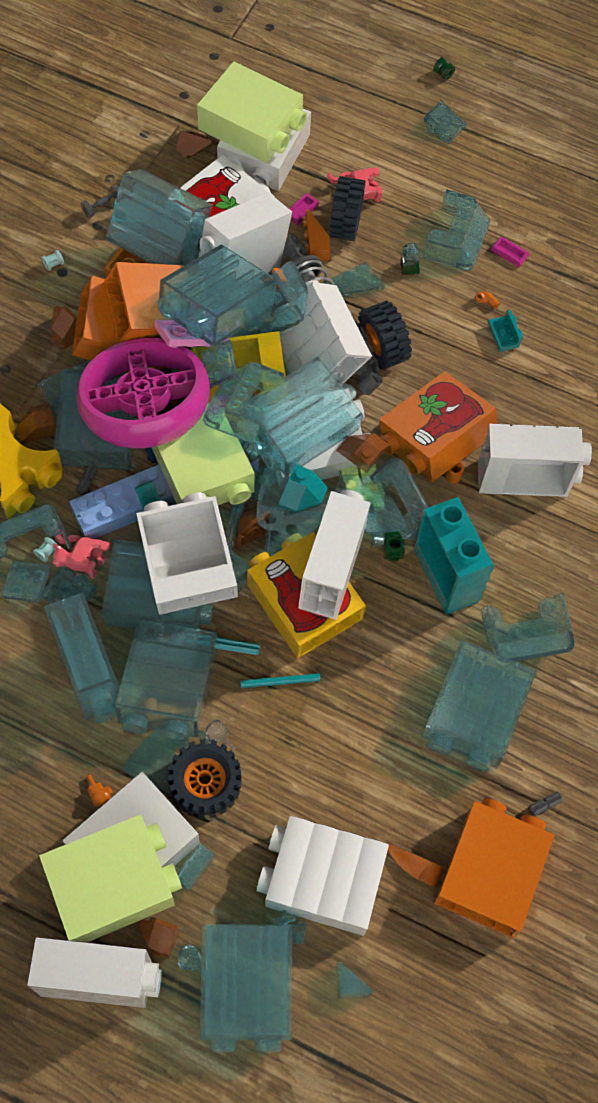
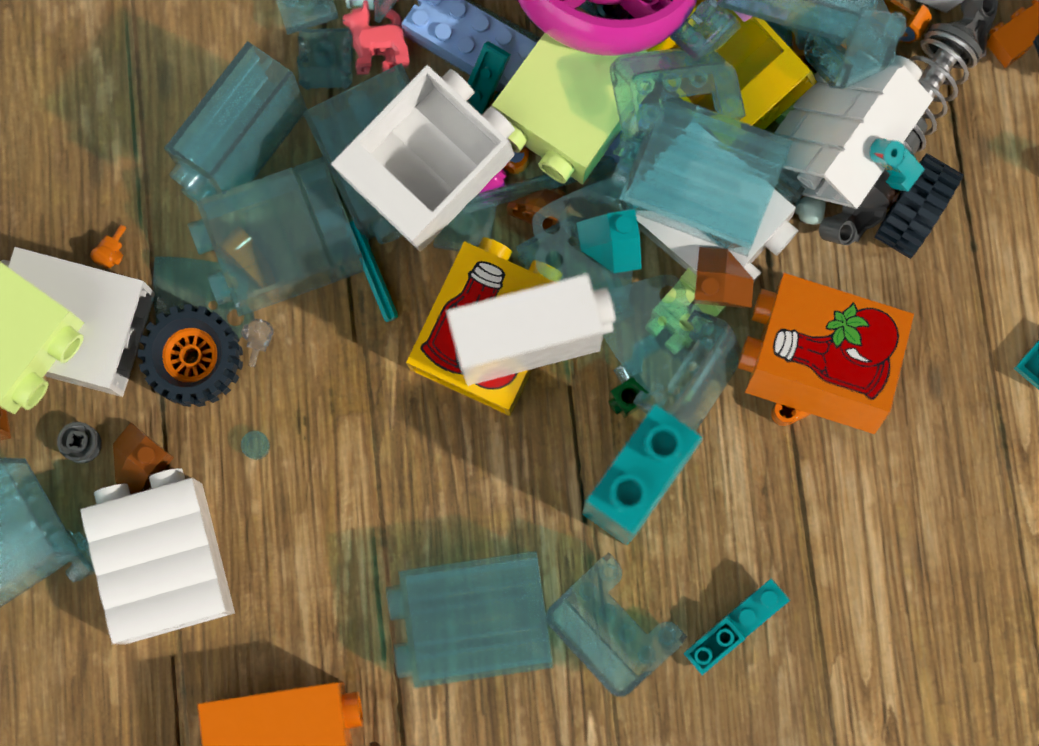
camera: 65 degrees right, 15 degrees up
clear light blue pin [177,843,216,891] -> none
teal bar [240,673,320,688] -> none
clear light blue wing [322,262,385,297] -> none
clear light blue slope [336,961,374,999] -> none
orange piece [388,843,443,887] -> none
white brick [478,424,592,497] -> none
none -> dark grey wheel [57,422,102,463]
none -> dark orange slope [113,423,174,495]
none -> clear light blue tile [241,431,270,460]
none -> teal slope [683,578,790,675]
none -> teal leg [870,138,925,191]

